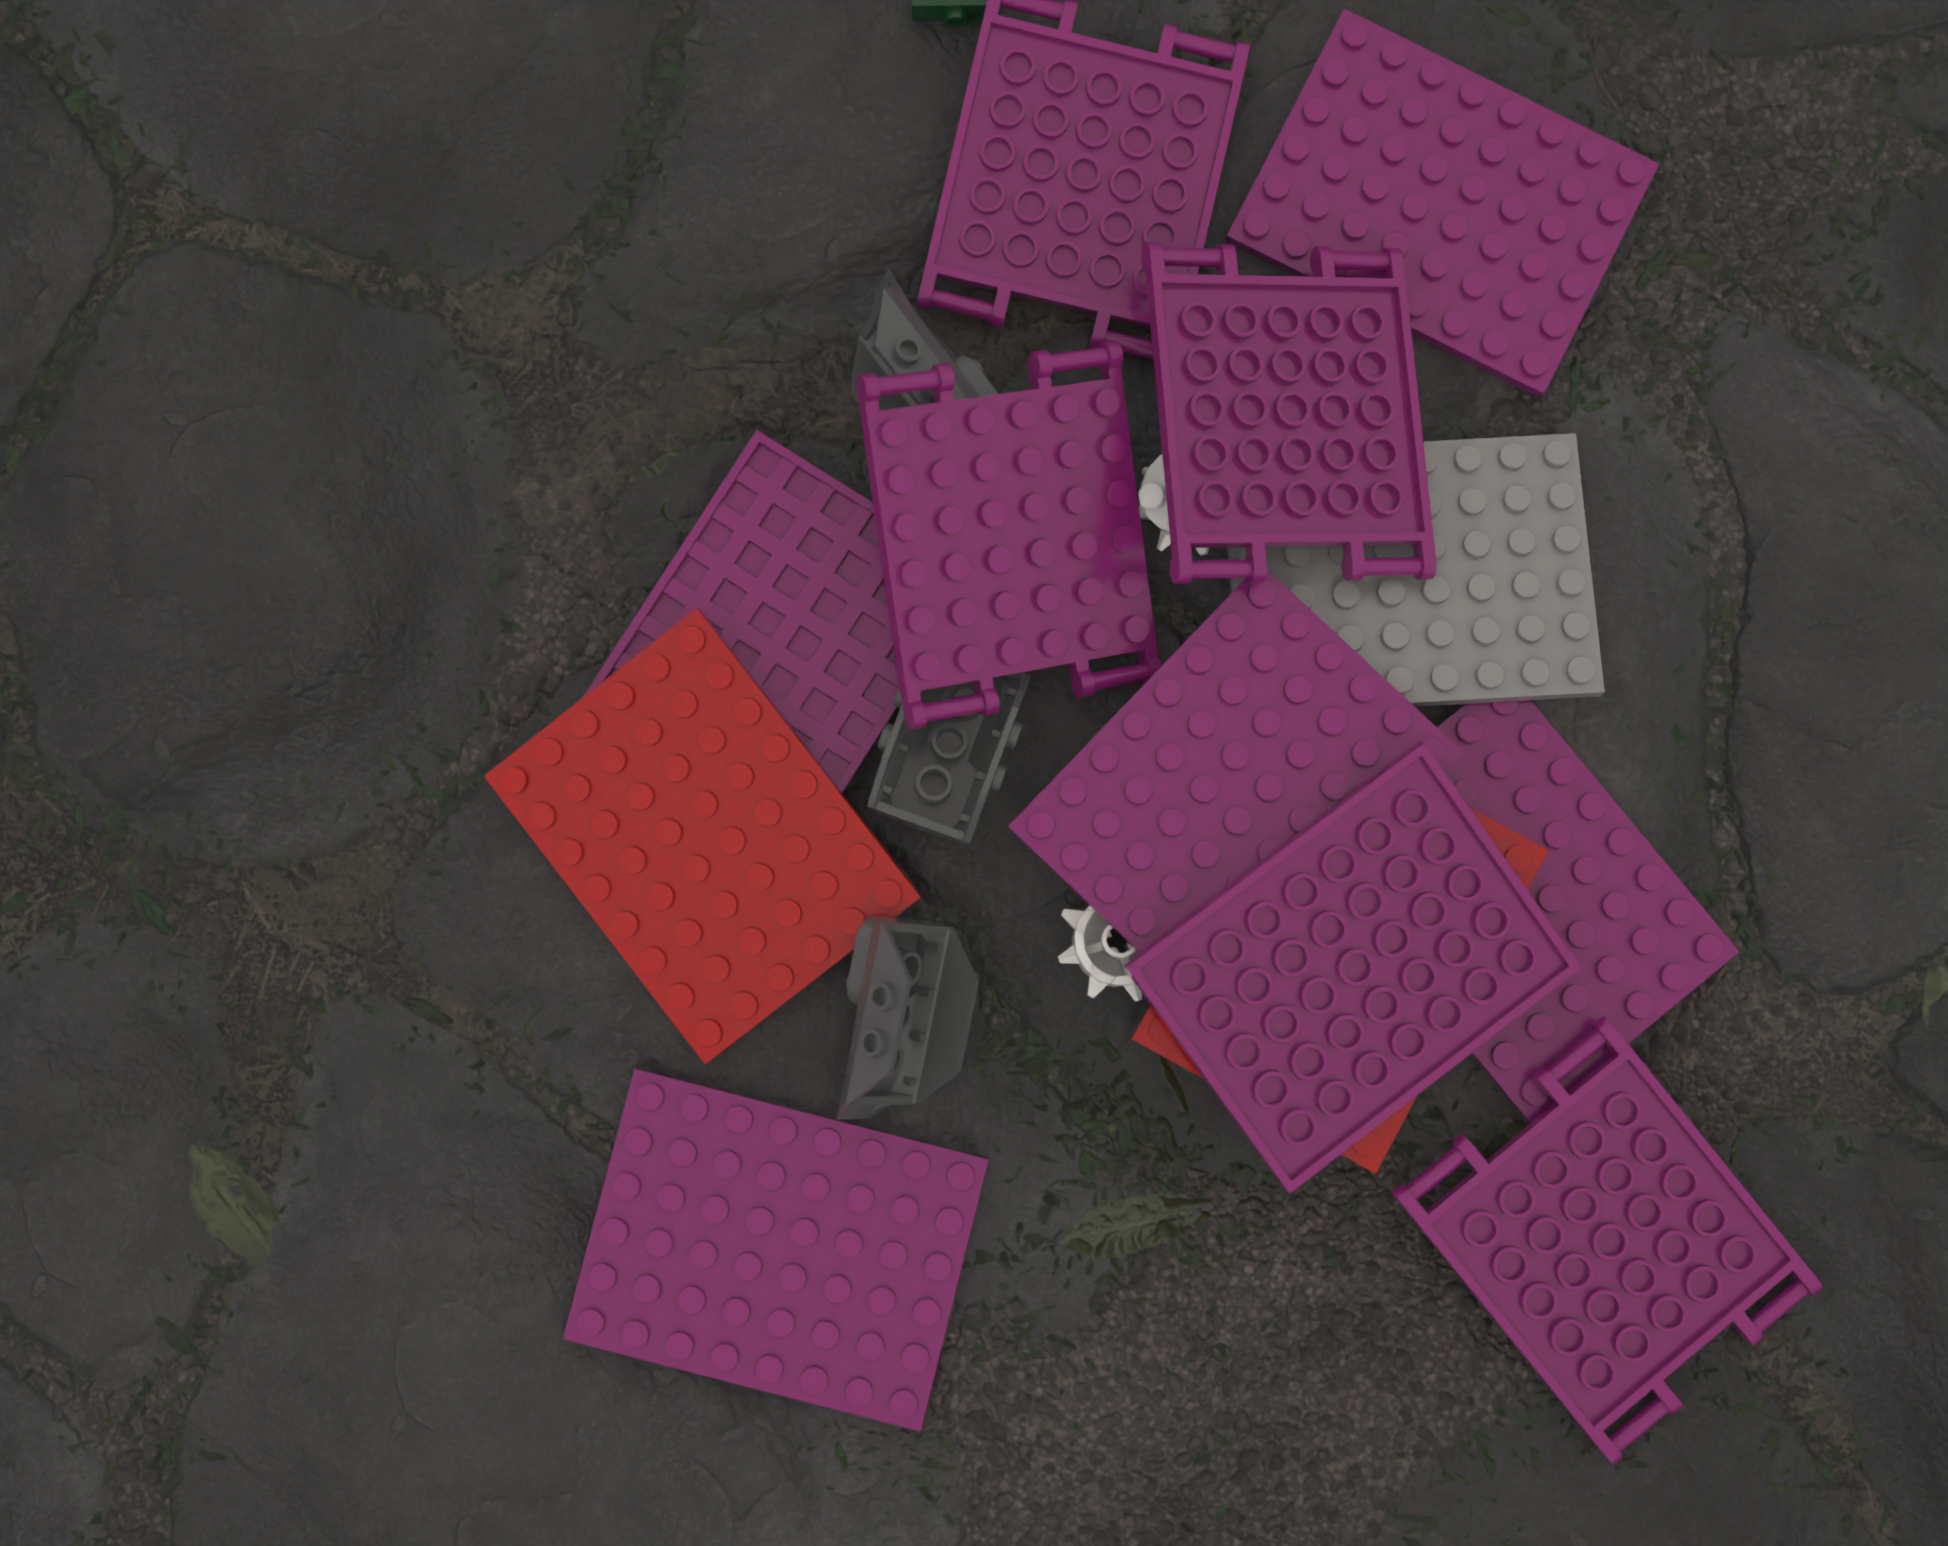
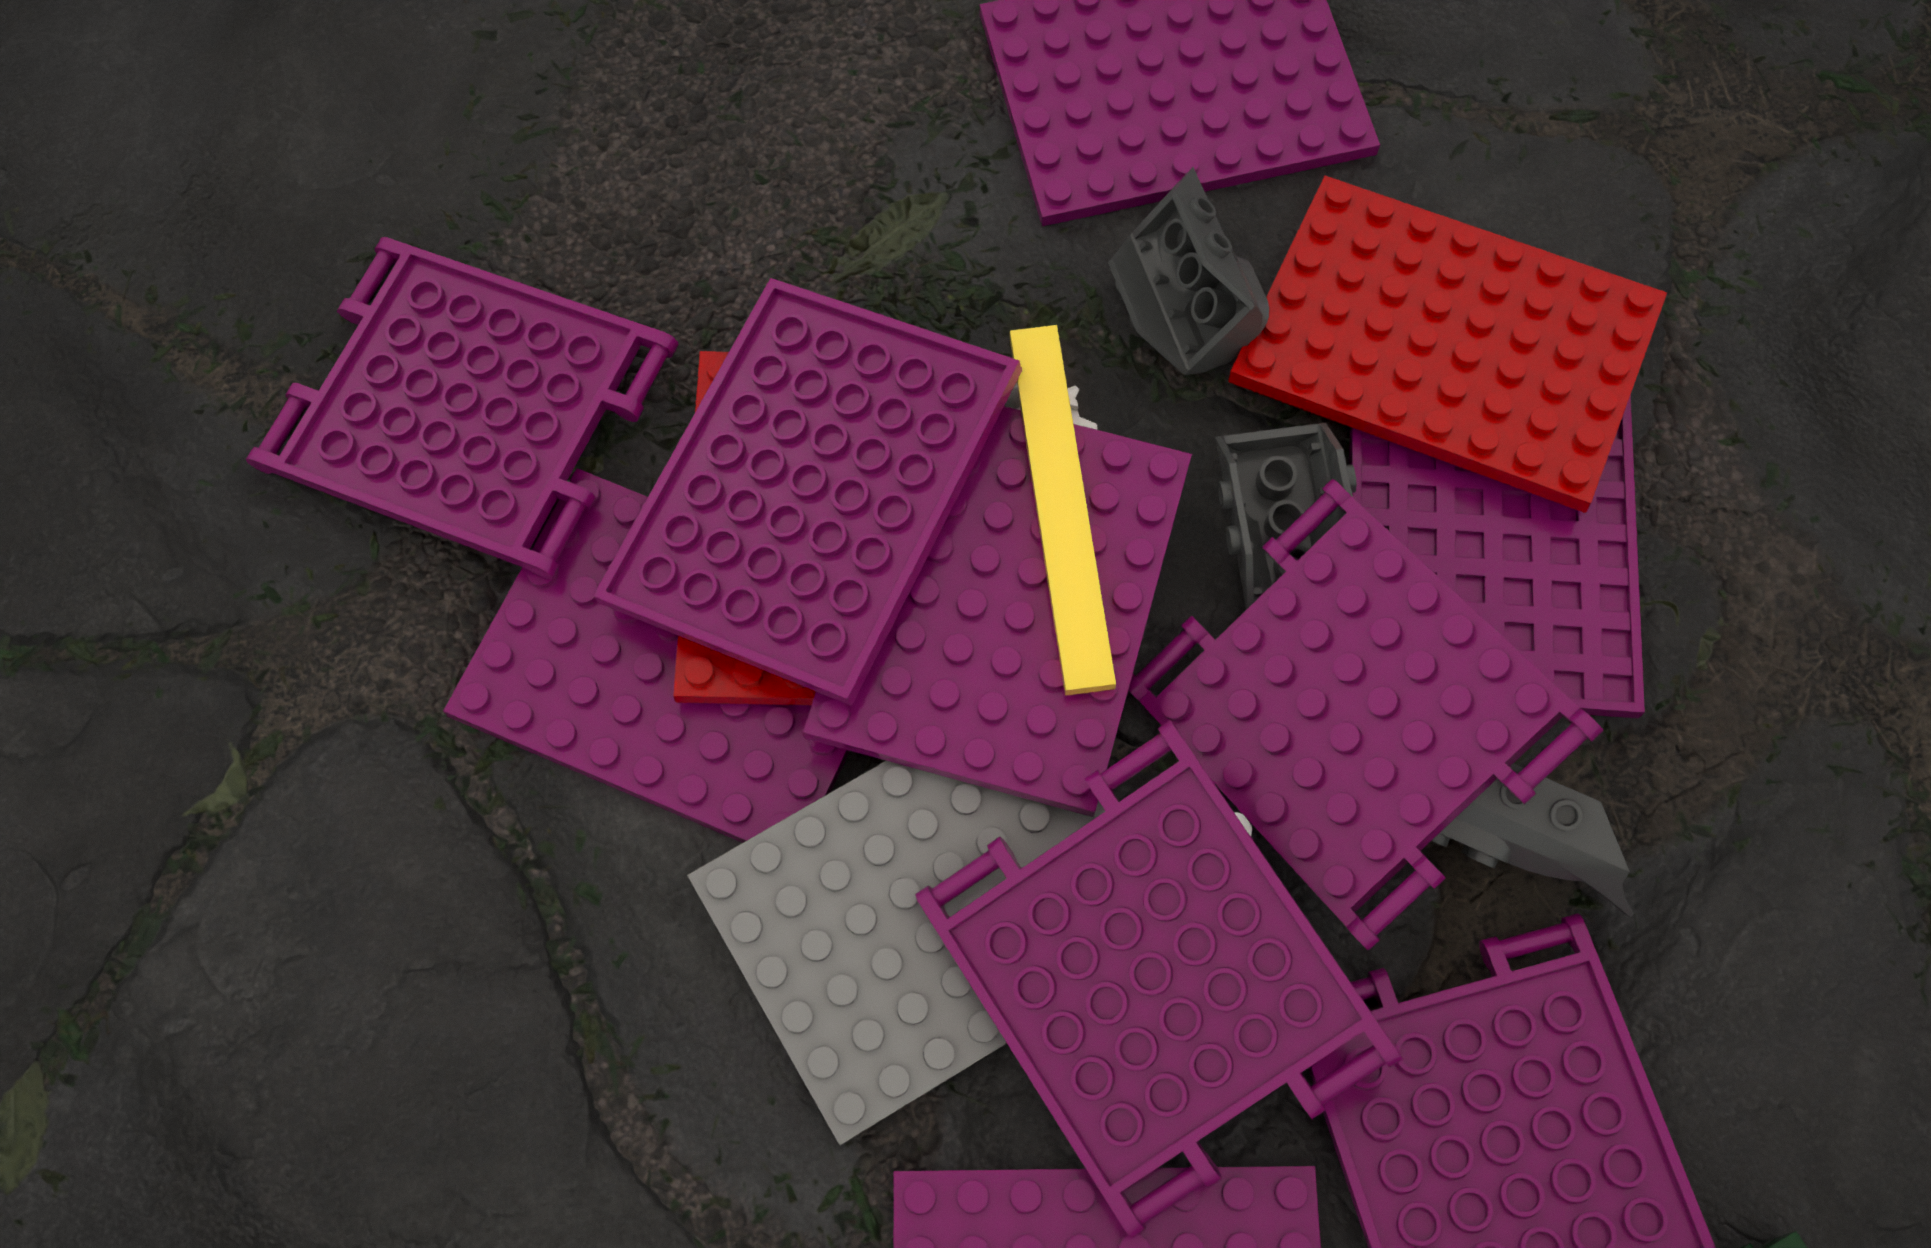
camera: 155 degrees right, 15 degrees down
none -> light yellow tile [1010,325,1116,696]

